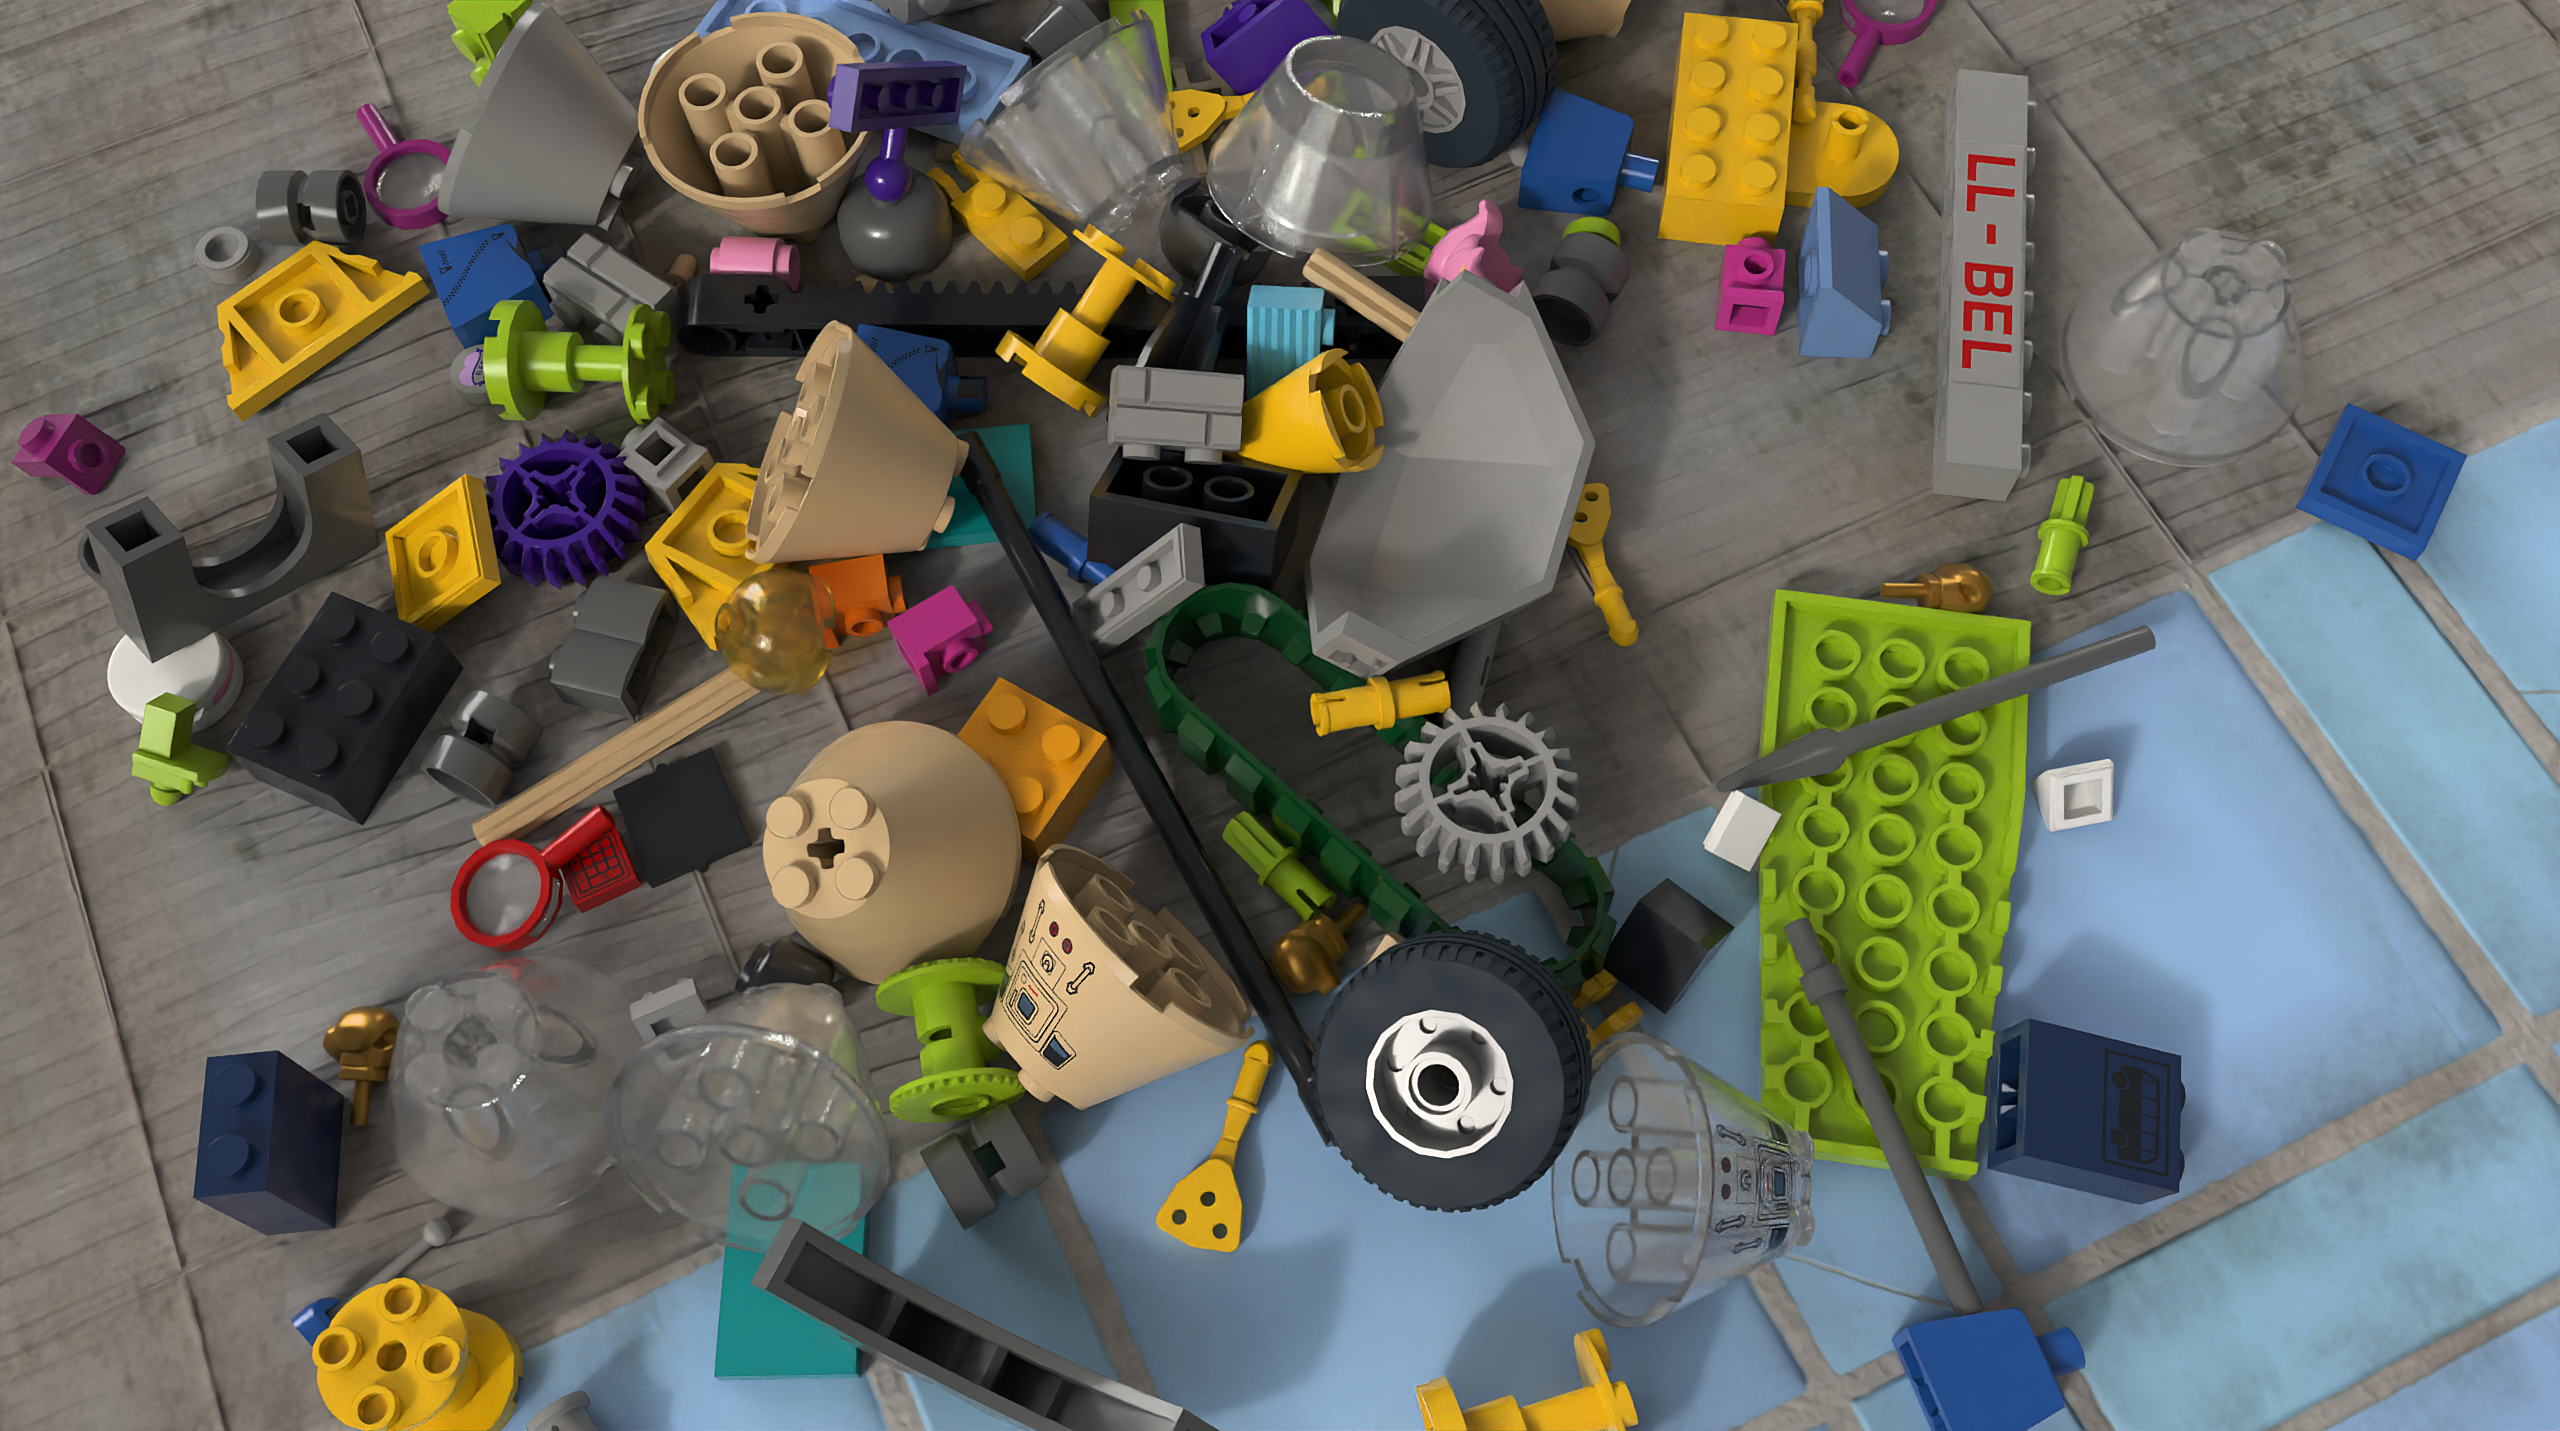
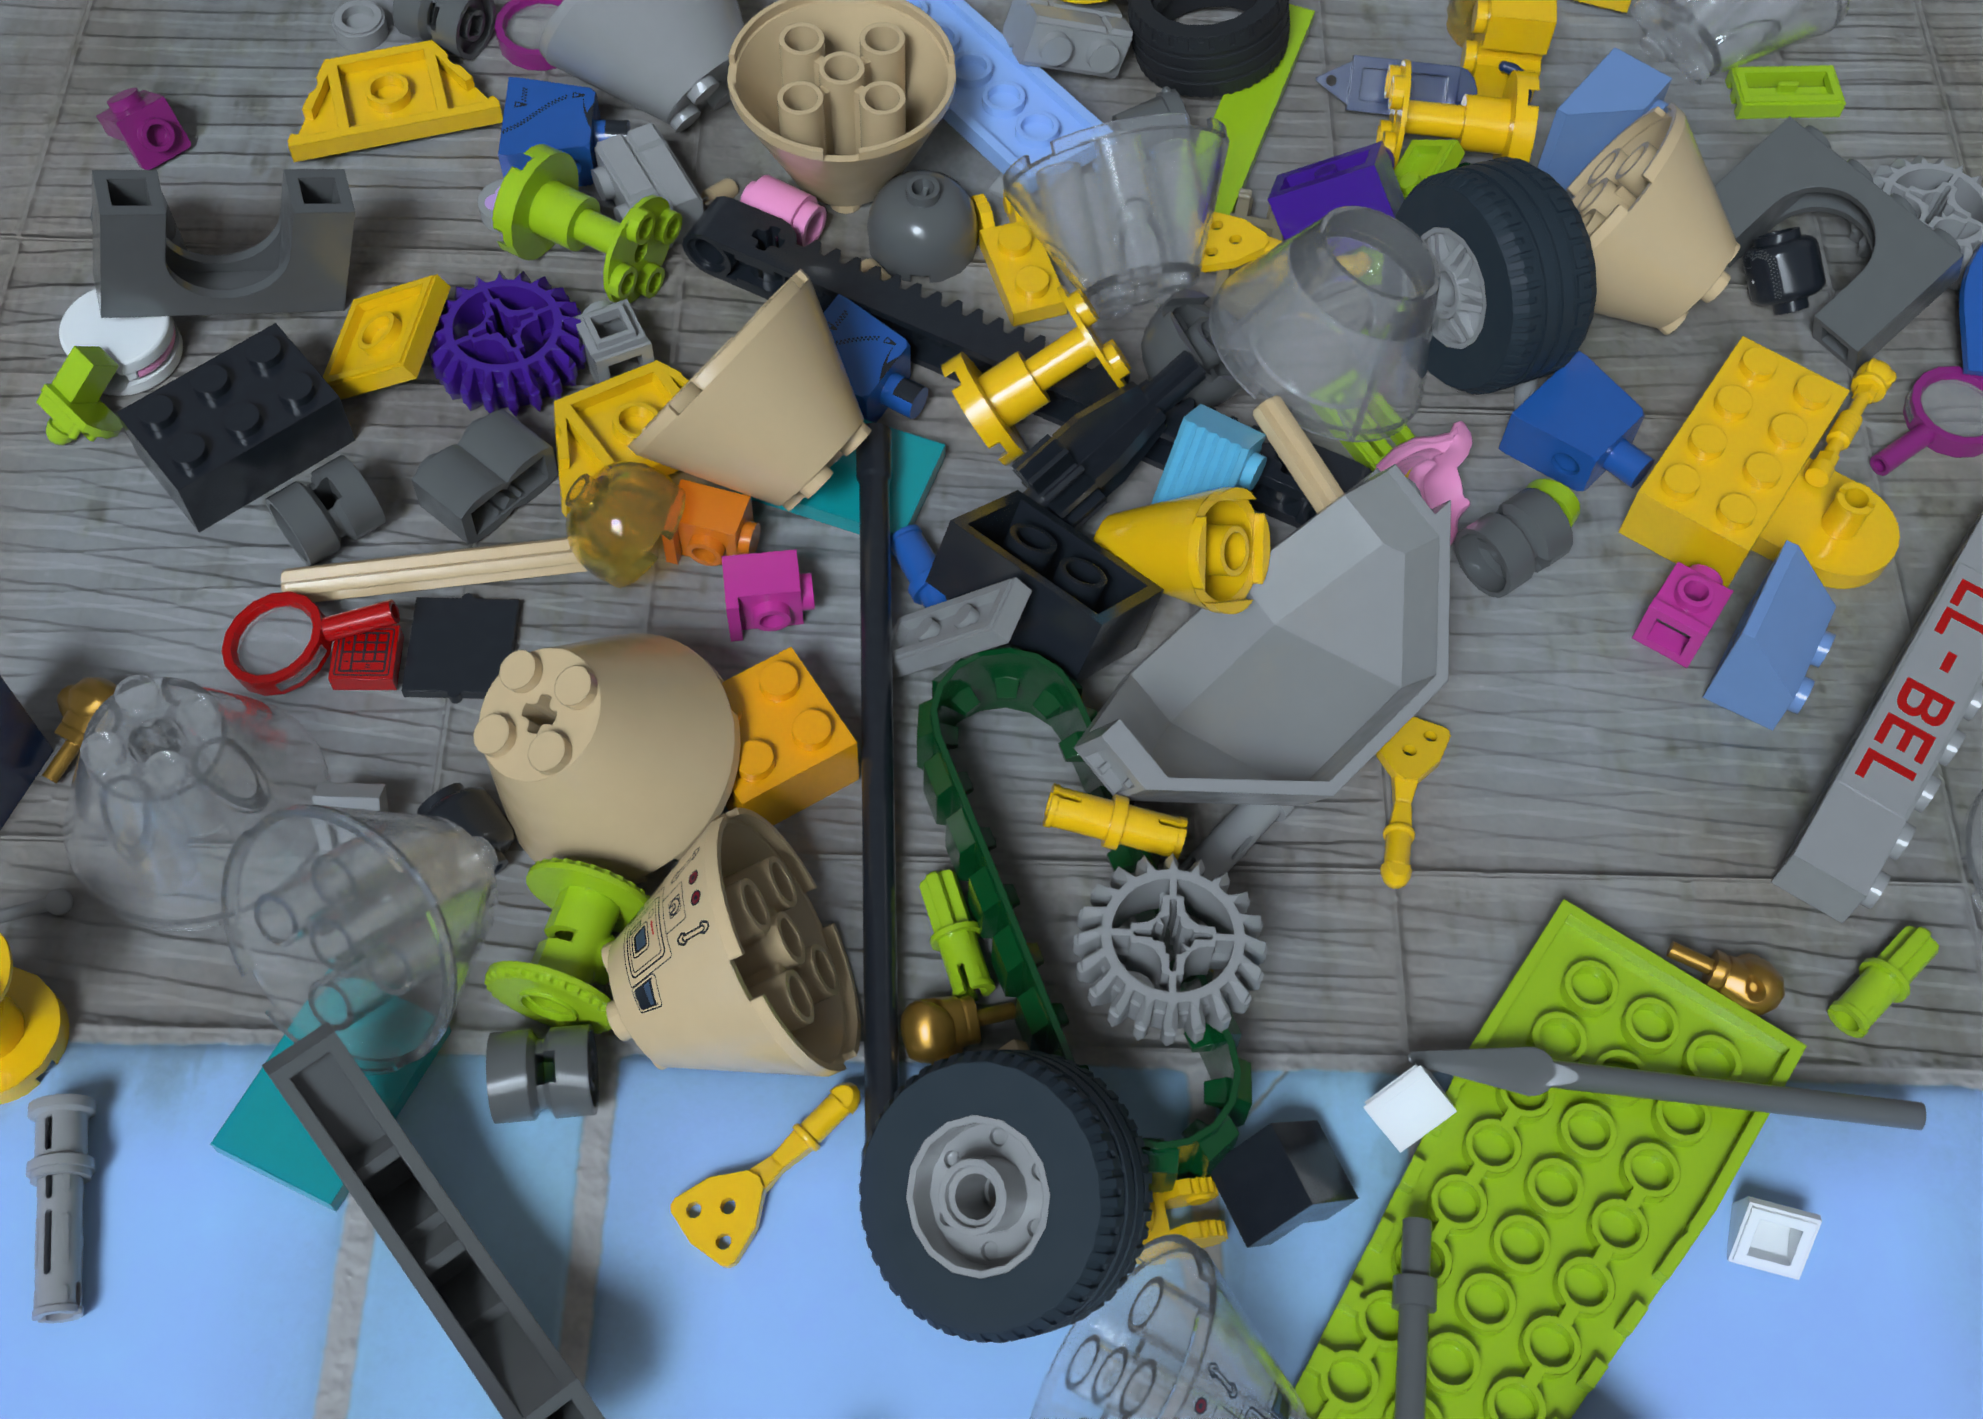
camera: 20 degrees right, 5 degrees down
dark purple plate [827,60,967,202] -> none
light grey brick [1107,365,1244,465] -> none

